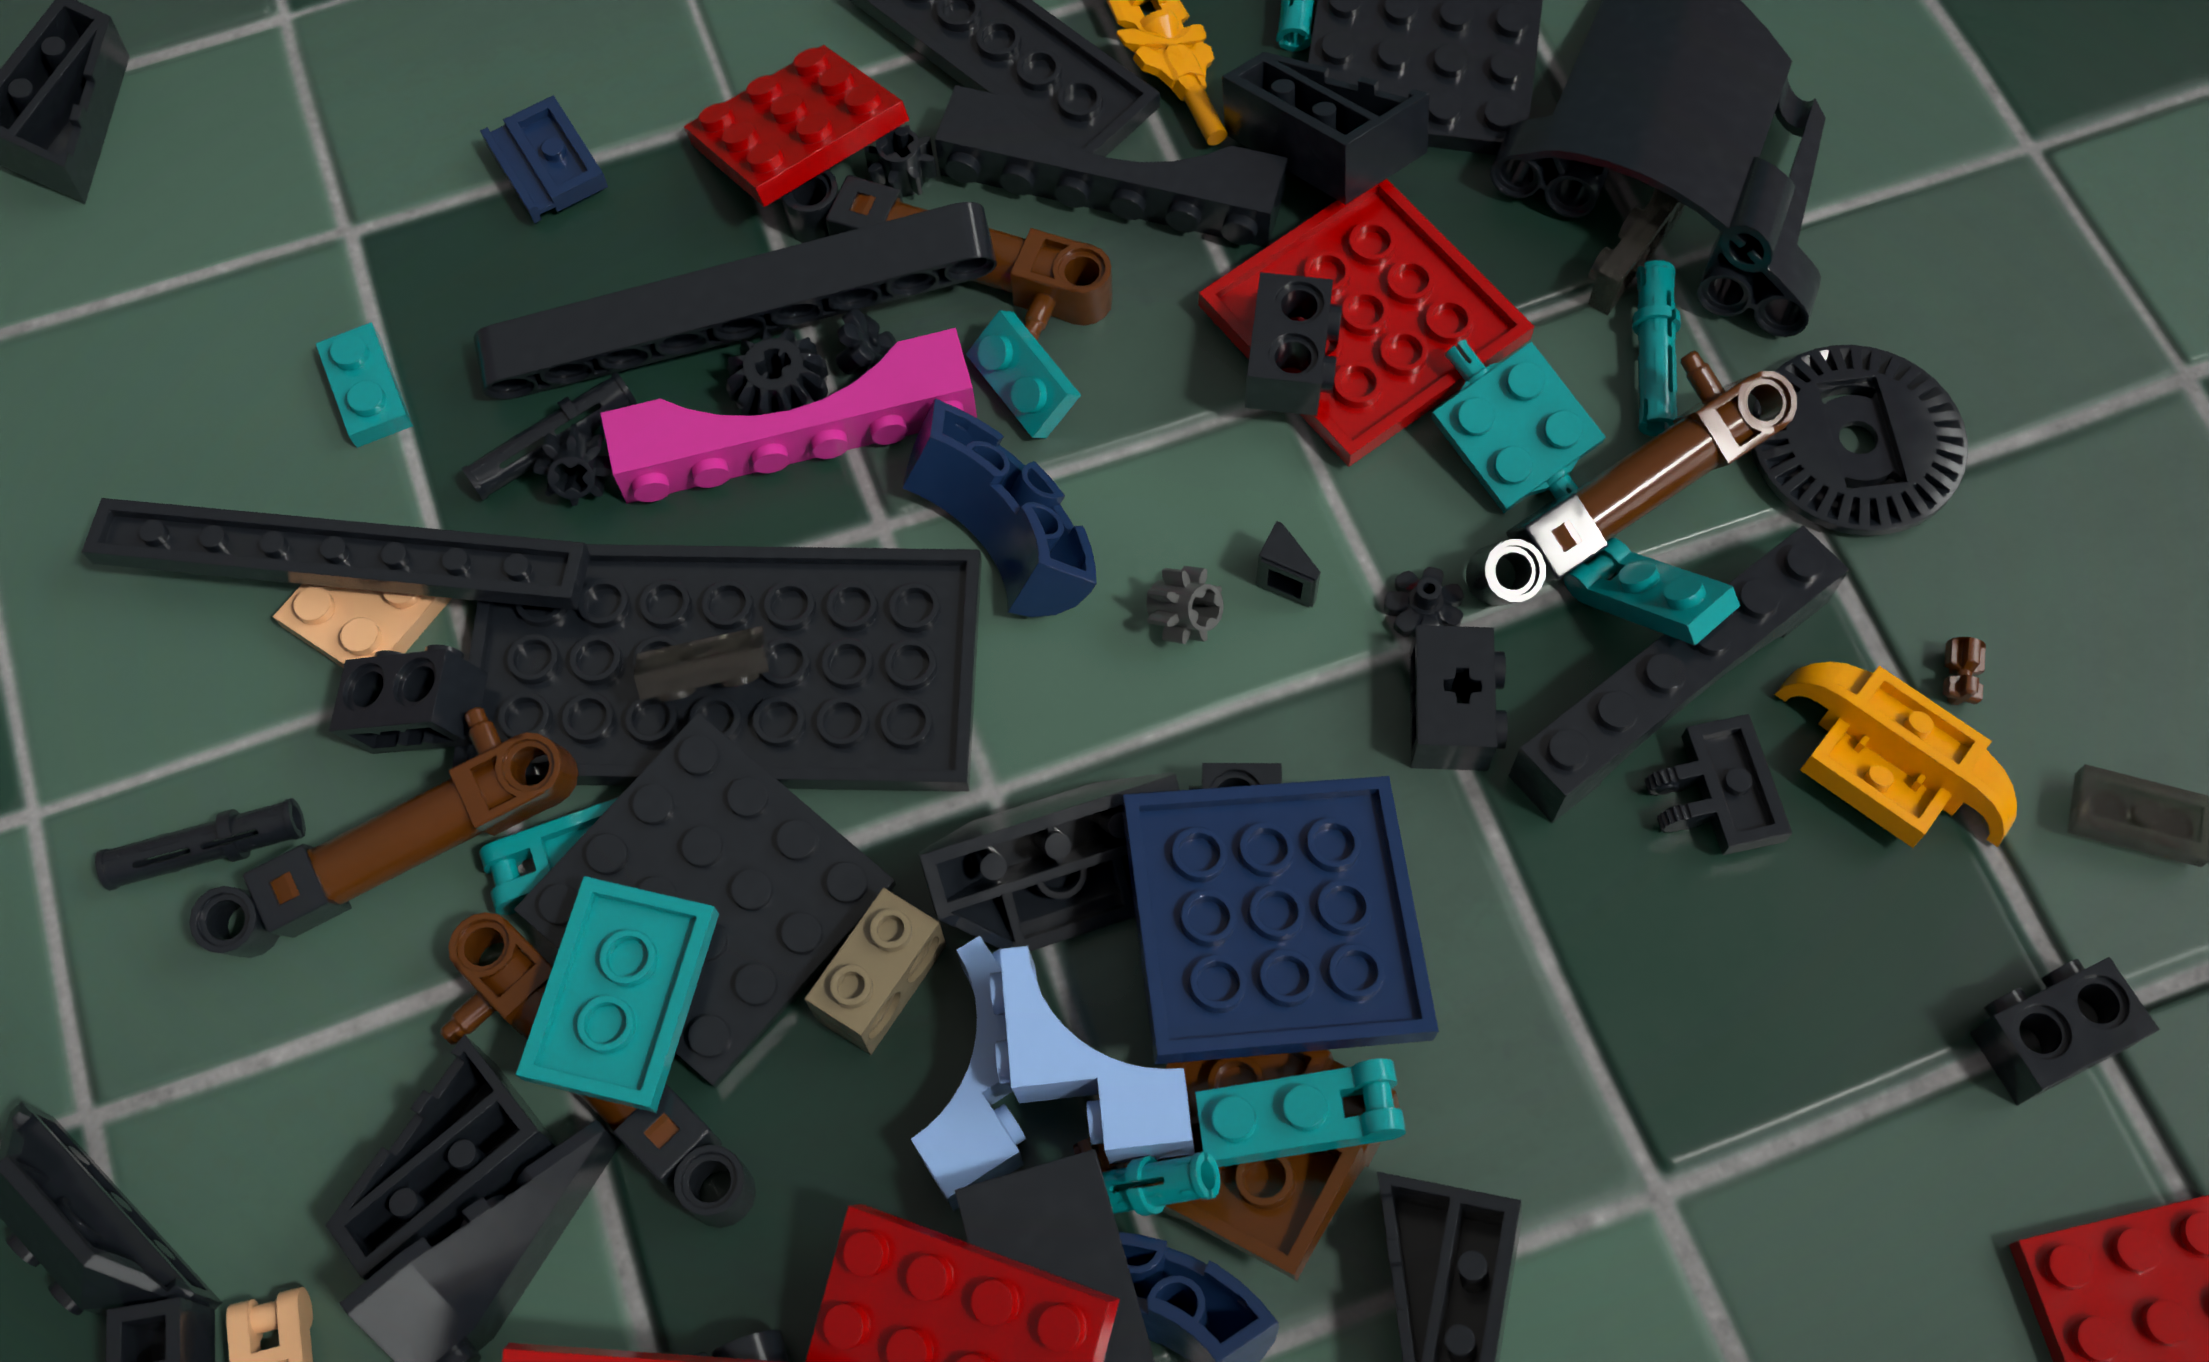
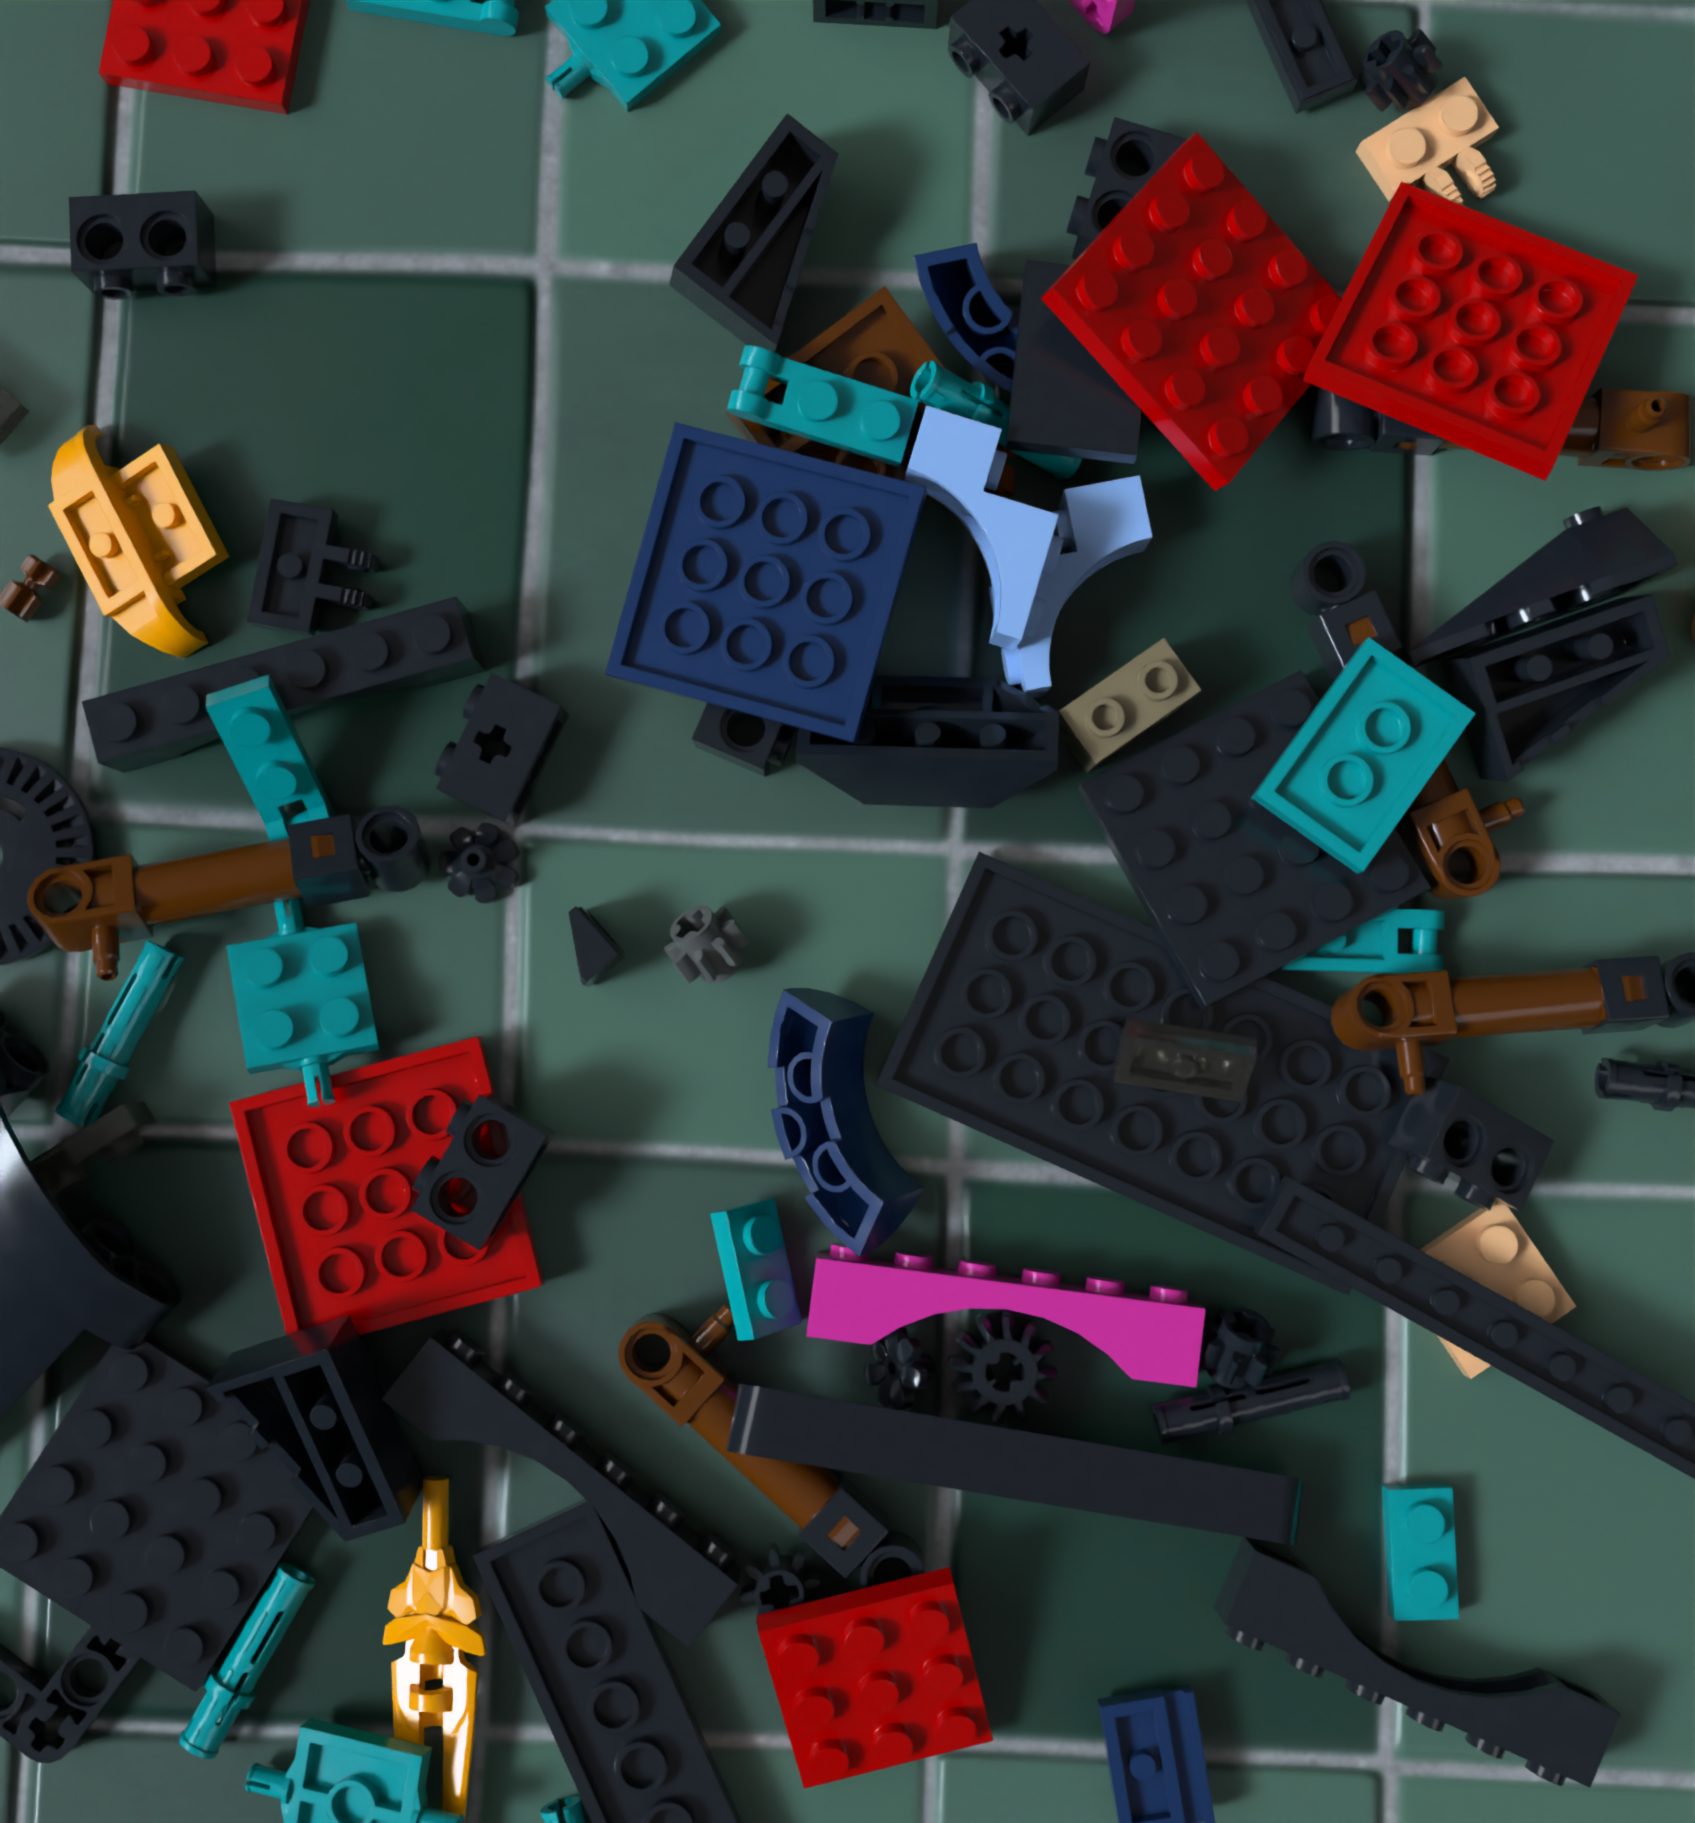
camera: 160 degrees left, 20 degrees up
none -> black arch [1214,1537,1621,1788]

